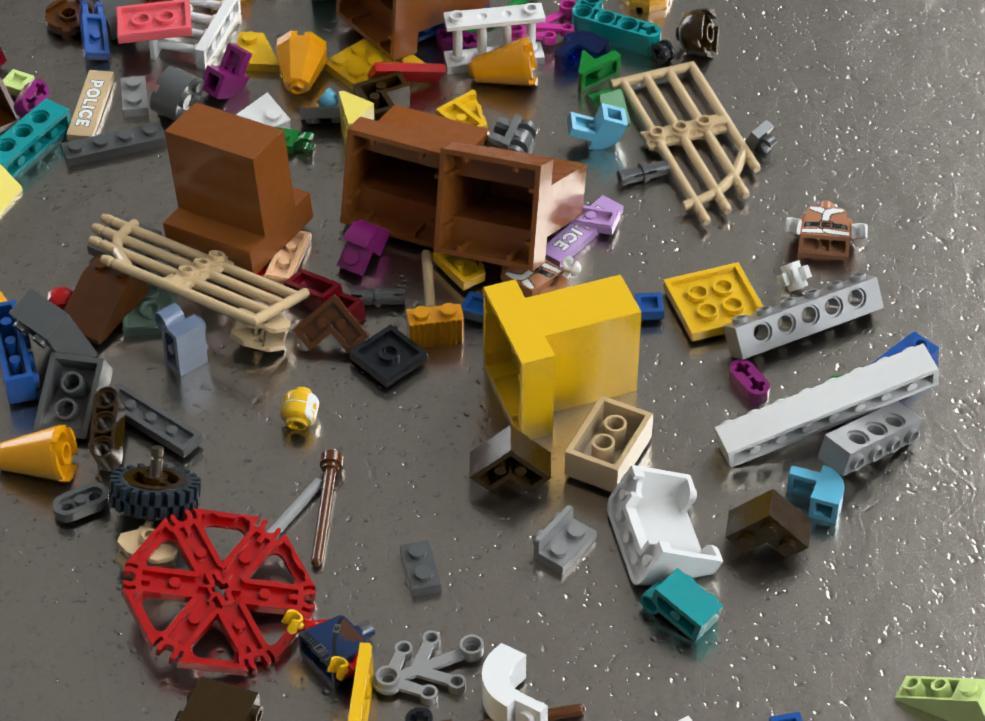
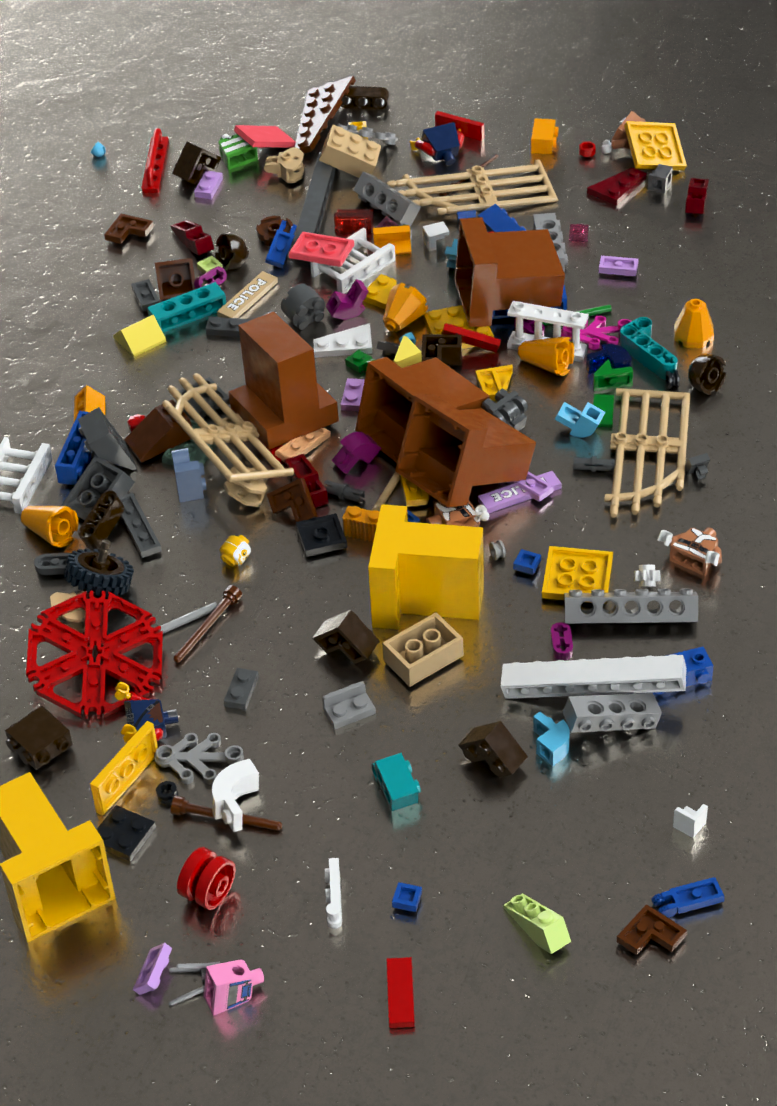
camera: 30 degrees right, 0 degrees up
light grey plate [120,76,149,118] -> none
white windscreen [607,465,723,586] -> none
none -> dark brown cylinder [215,234,249,271]
none -> lavender plate [341,378,365,412]

